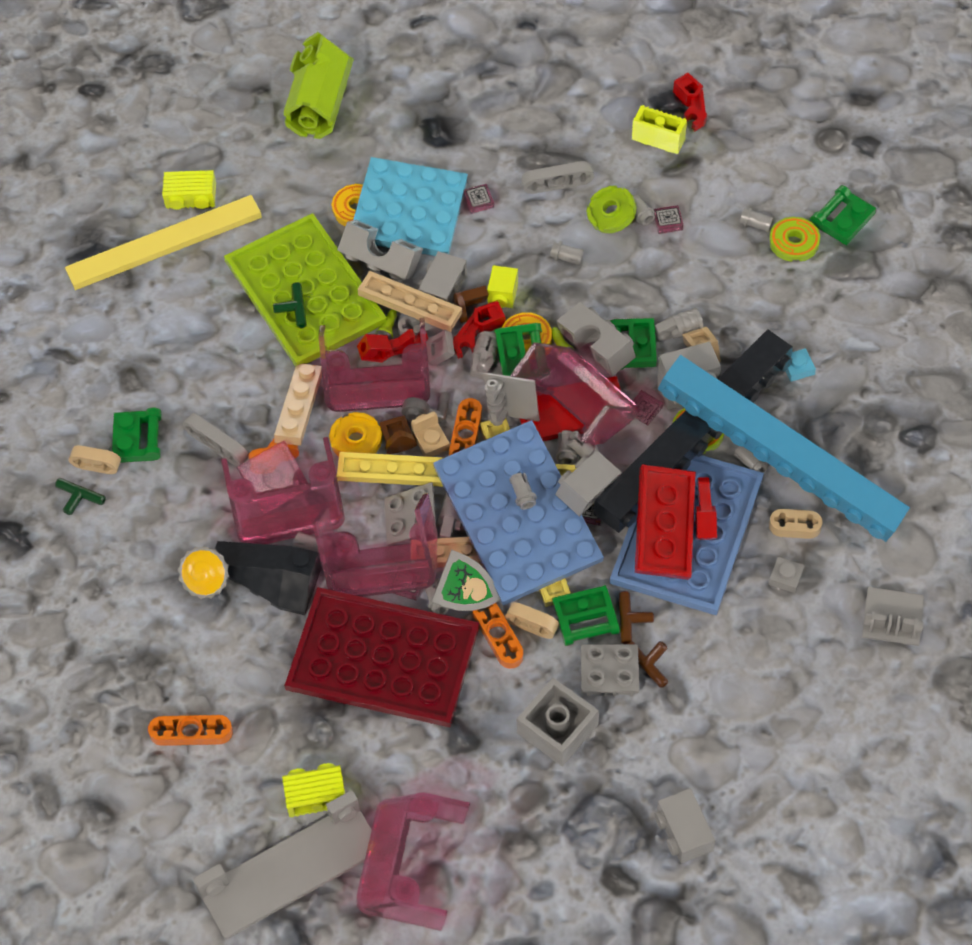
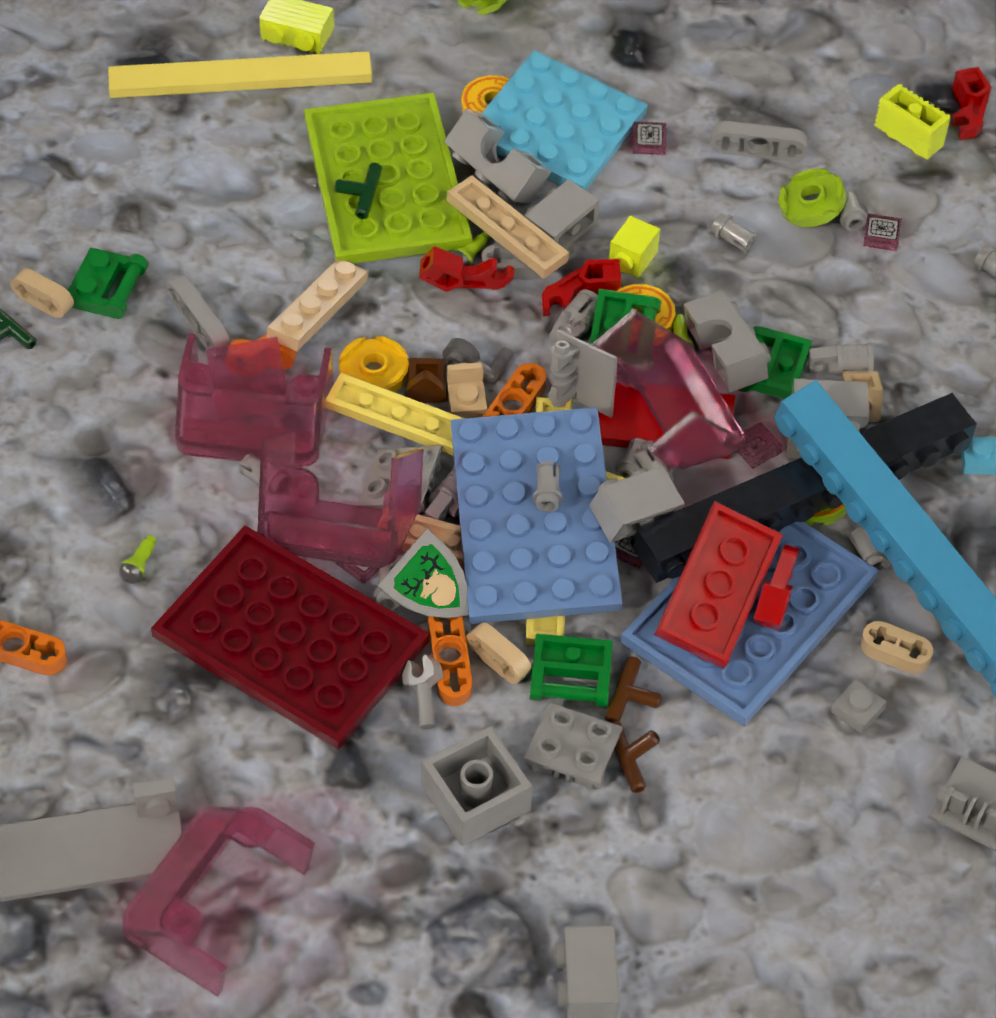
camera: 15 degrees right, 5 degrees down
yellow piece [177,546,229,599] -> none
black wedge [215,541,322,615] -> none
neon yellow brick [282,763,345,818] -> none
clear pink windscreen [319,317,430,412] -> none
light grey plate [426,330,455,366] -> none
reddish brown tile [453,285,488,324] -> none
none -> lime piece [119,535,157,584]
none -> light grey bar [402,655,443,730]

